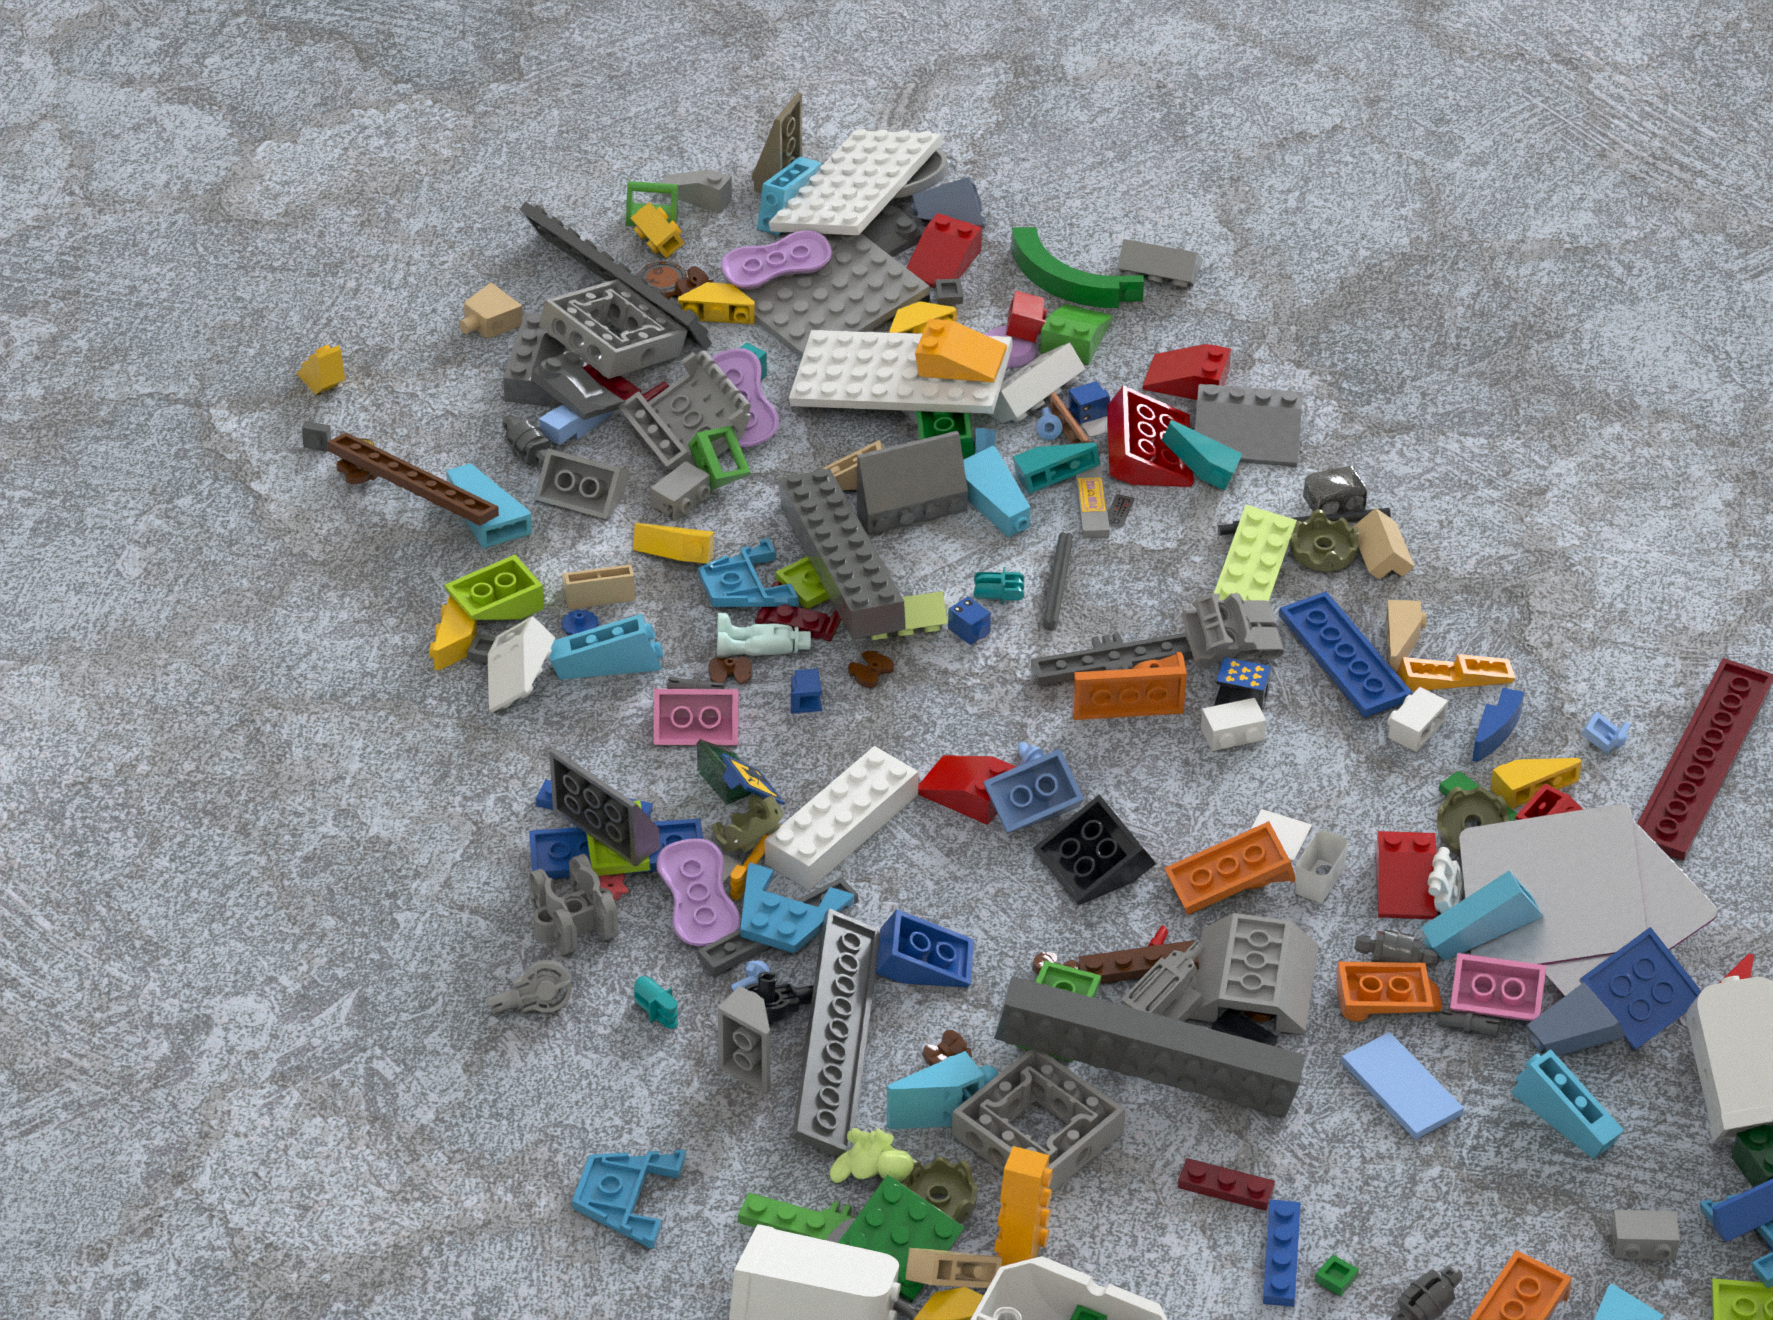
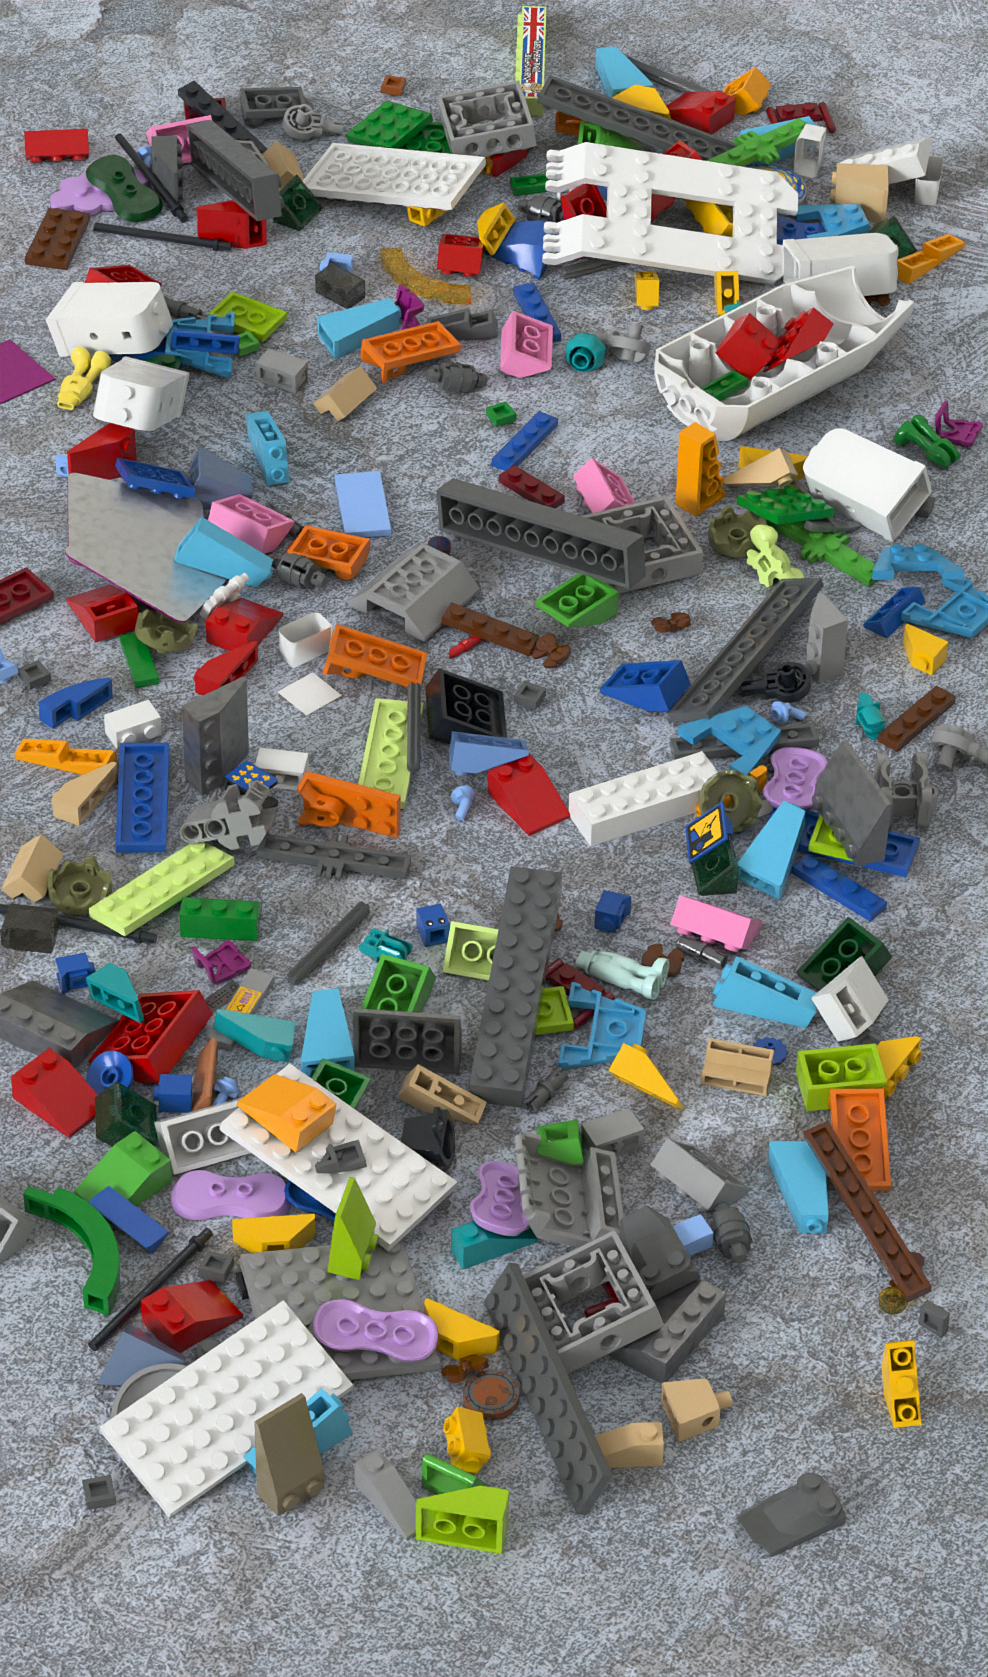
camera: 155 degrees left, 0 degrees up
medium azure slope [886,1051,999,1129] -> none
red brick [1006,290,1047,343] -> none
light grey piece [1121,940,1204,1022] -> none
yellow slope [1490,758,1582,809] -> none
none -> dark grey plate [18,660,51,689]
none -> blue window [55,952,96,995]
none -> dark grey plate [82,1475,116,1510]
none -> blue dish [86,1051,133,1103]
none -> blue slope [88,1186,170,1254]
none -> black bar [88,1228,213,1351]
none -> clear green slope [95,1081,158,1147]
none -> green slope [179,897,262,941]
none -> flat silver slope [182,676,249,795]
none -> magenta piece [191,940,251,985]
none -> red slope [194,641,258,695]
none -> bright green plate [236,331,260,356]
none -> tan piece [313,366,377,421]
none -> dark grey slope [315,1139,367,1173]
none -> lime slope [327,1177,379,1280]
none -> yellowish green plate [358,698,424,809]
none -> bright green slope [361,954,436,1013]
none -> black container [401,1107,455,1166]
none -> dark grey axle [407,682,421,772]
none -> lime slope [416,1486,510,1554]
none -> dark grey plate [514,681,546,710]
none -> dark grey pin [523,1067,569,1113]
none -> bright pink slope [573,458,635,513]
none -> tan slope [595,1422,664,1468]
none -> medium azure slope [736,801,805,900]
none -> dark grey slope [736,1473,846,1557]
none -> dark green slope [796,916,892,991]
none -> orange plate [827,1089,891,1191]
none -> blue slope [863,587,925,638]
none -> dark azure wing [872,544,964,580]
none -> reddish brown plate [878,685,956,752]
none -> yellow slope [903,624,948,675]

